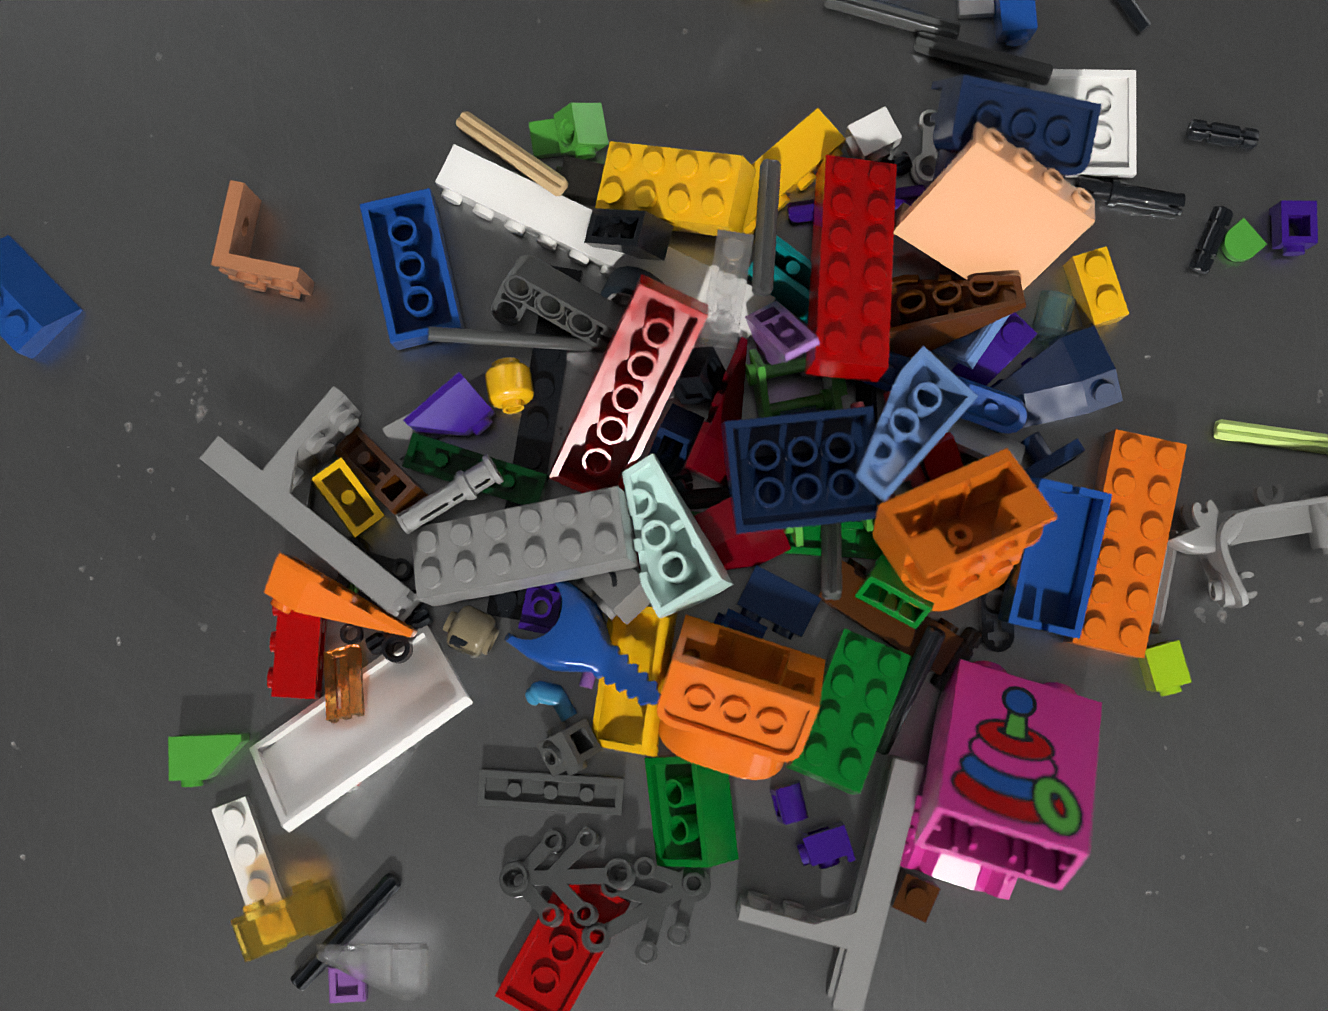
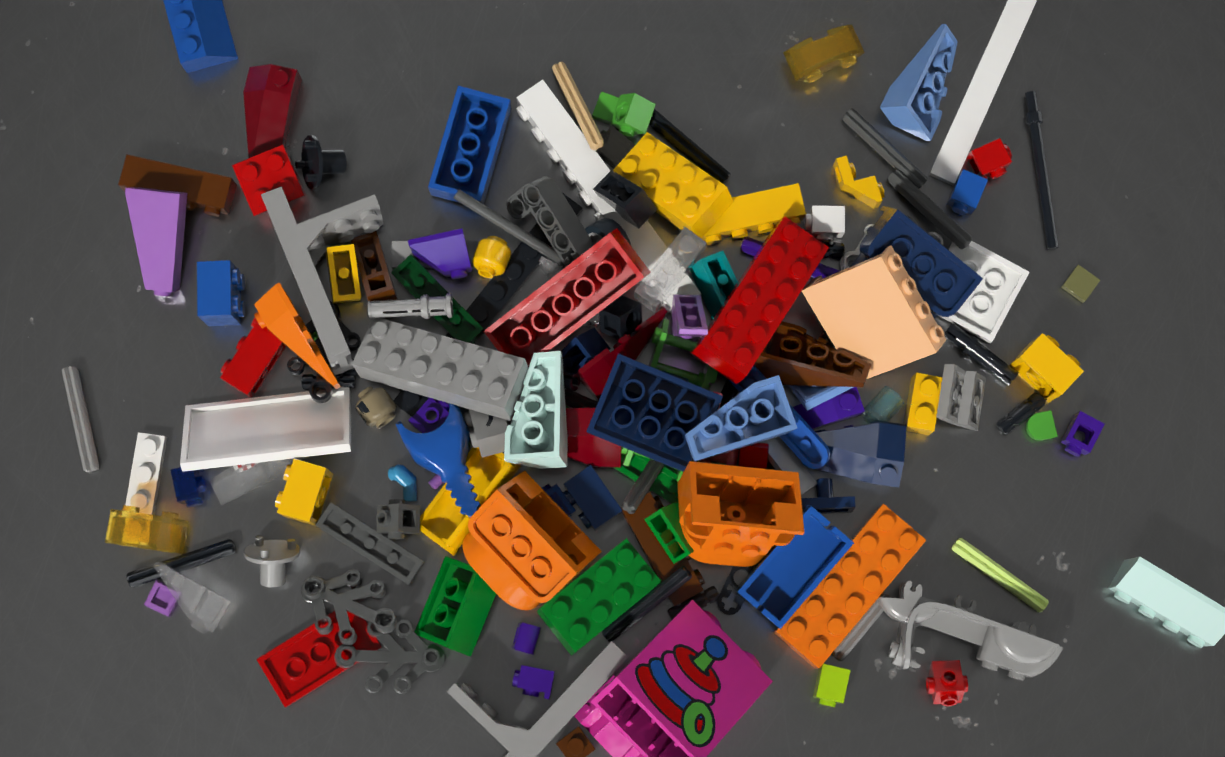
camera: 20 degrees right, 5 degrees down
bright green slope [168,732,250,787] -> none
nougat bracket [211,180,315,299] -> none
clear orange tile [323,644,365,723] -> none
dark grey axle [752,159,781,296] -> none
black axle [1187,119,1259,150] -> none
none -> light grey axle [62,366,100,472]
none -> reddish brown brick [118,154,237,217]
none -> medium lavender slope [125,187,187,296]
none -> clear blue brick [171,467,207,507]
none -> blue brick [197,260,245,326]
none -> red brick [232,145,306,216]
none -> dark red wedge [243,64,302,158]
none -> light grey piece [244,535,301,587]
none -> yellow brick [275,459,334,526]
none -> black piece [295,135,346,189]
none -> black axle [649,109,731,184]
none -> yellow slope [833,155,885,209]
none -> red brick [926,660,968,706]
none -> light grey slope [936,364,986,431]
none -> yellow brick [1009,333,1084,403]
none -> olive tile [1061,264,1100,303]

